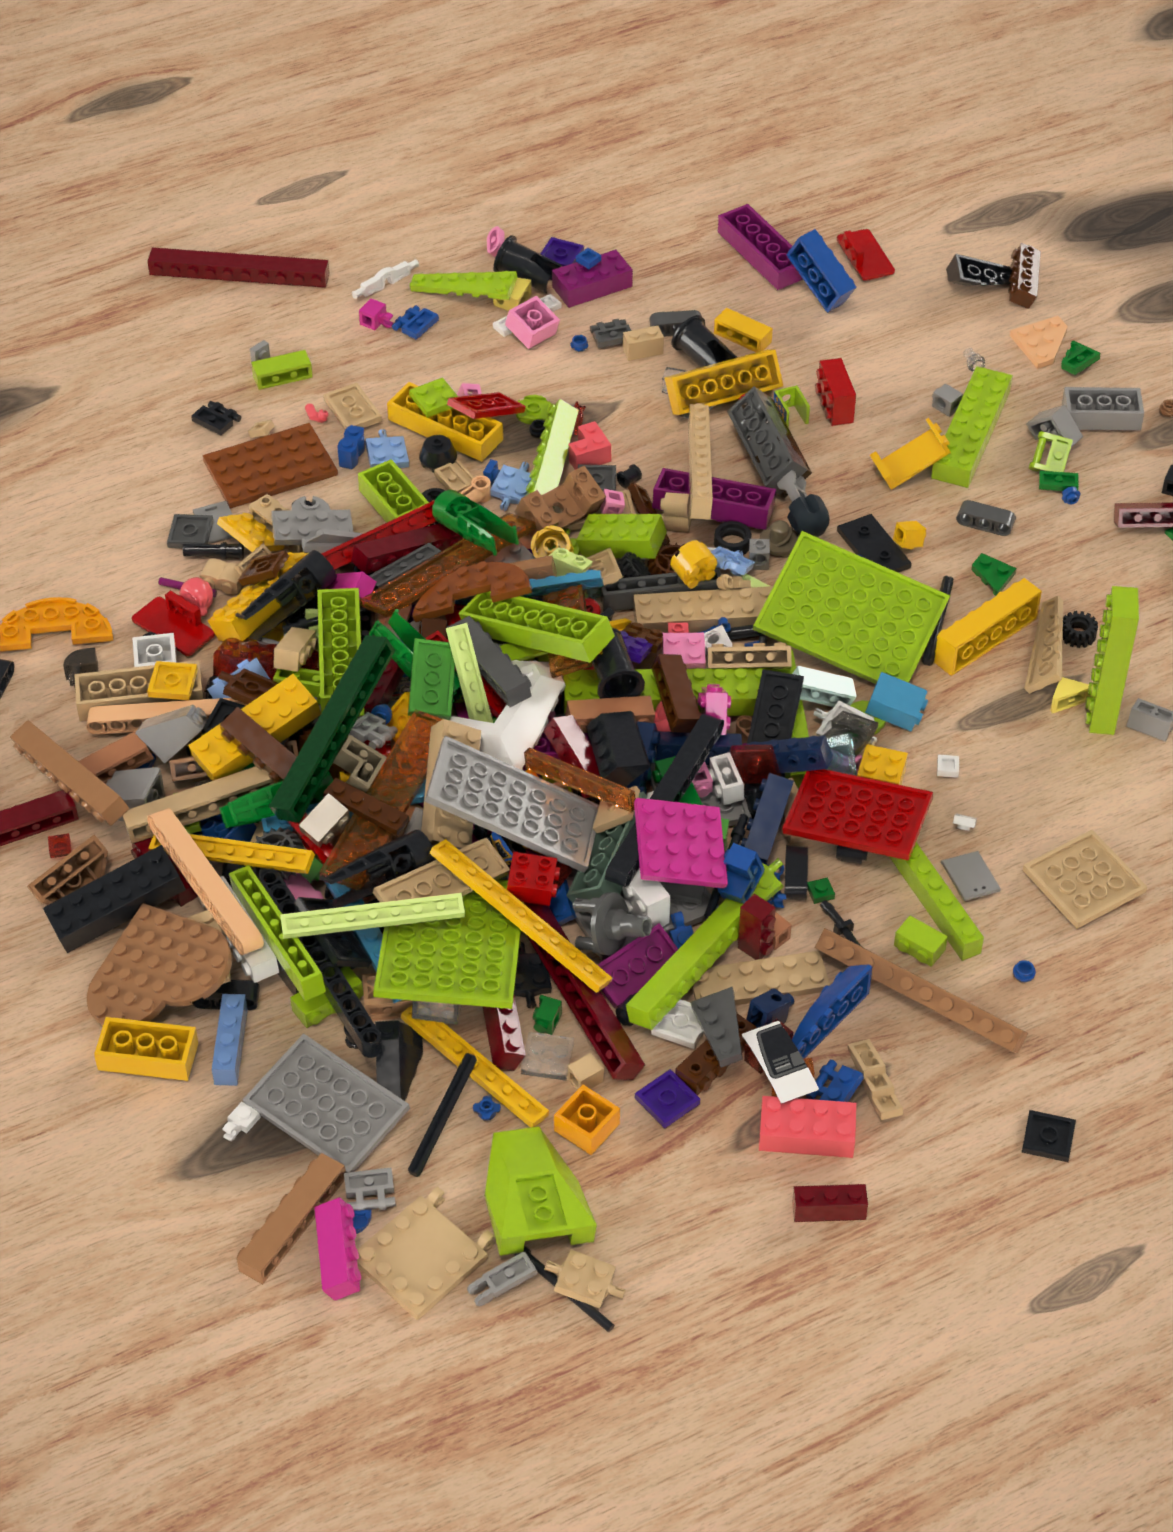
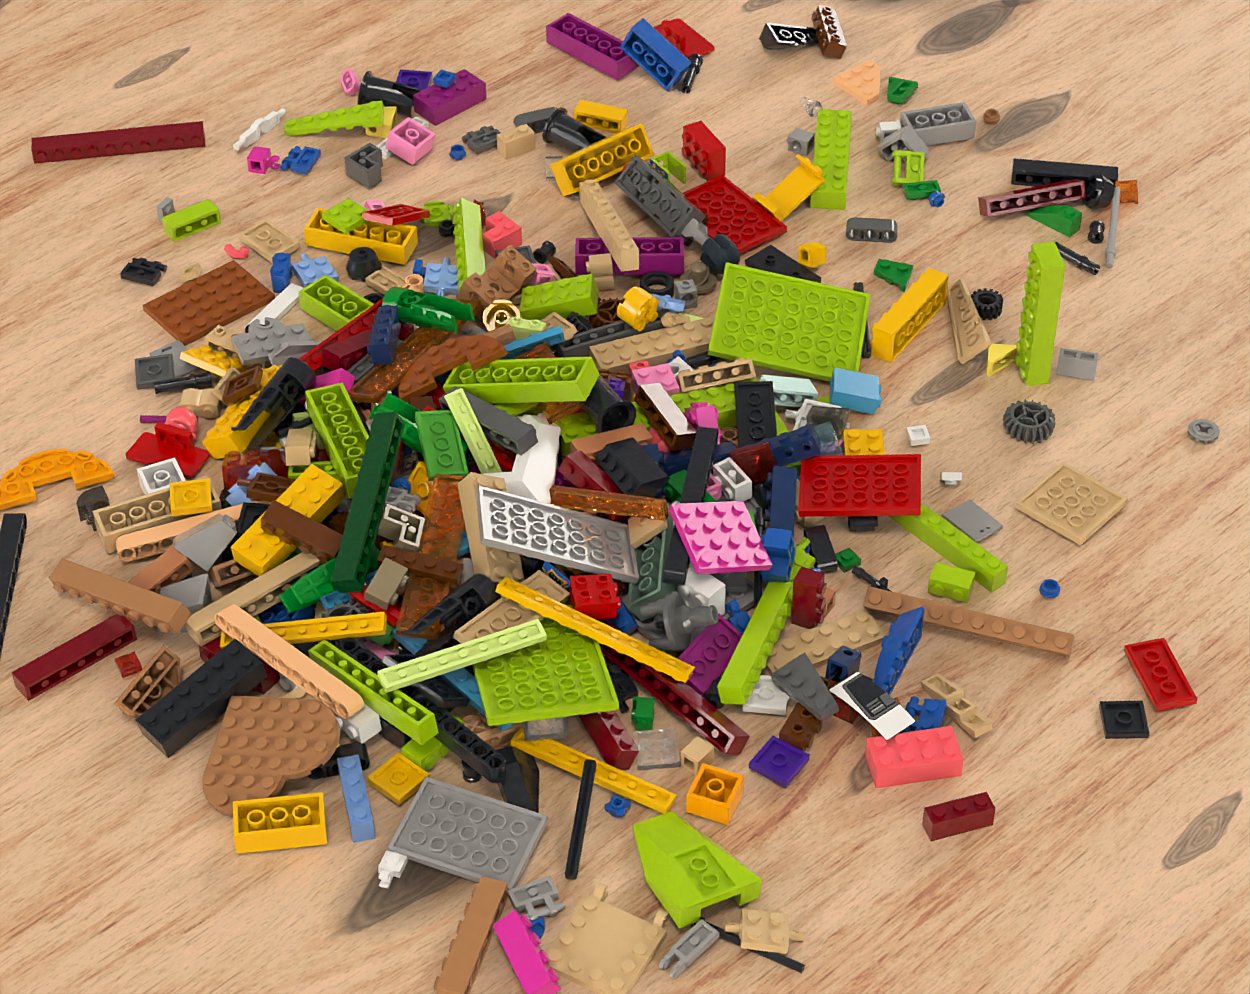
camera: 15 degrees left, 5 degrees down
none -> white tile [248,283,303,325]
none -> dark grey brick [344,143,383,188]
none -> dark blue brick [367,305,401,365]
none -> yellow plate [367,752,430,805]
none -> black pin [680,54,703,94]
none -> red plate [683,175,787,254]
none -> white brick [876,119,901,144]
none -> dark grey gear [1003,399,1056,444]
none -> red plate [1124,638,1197,712]

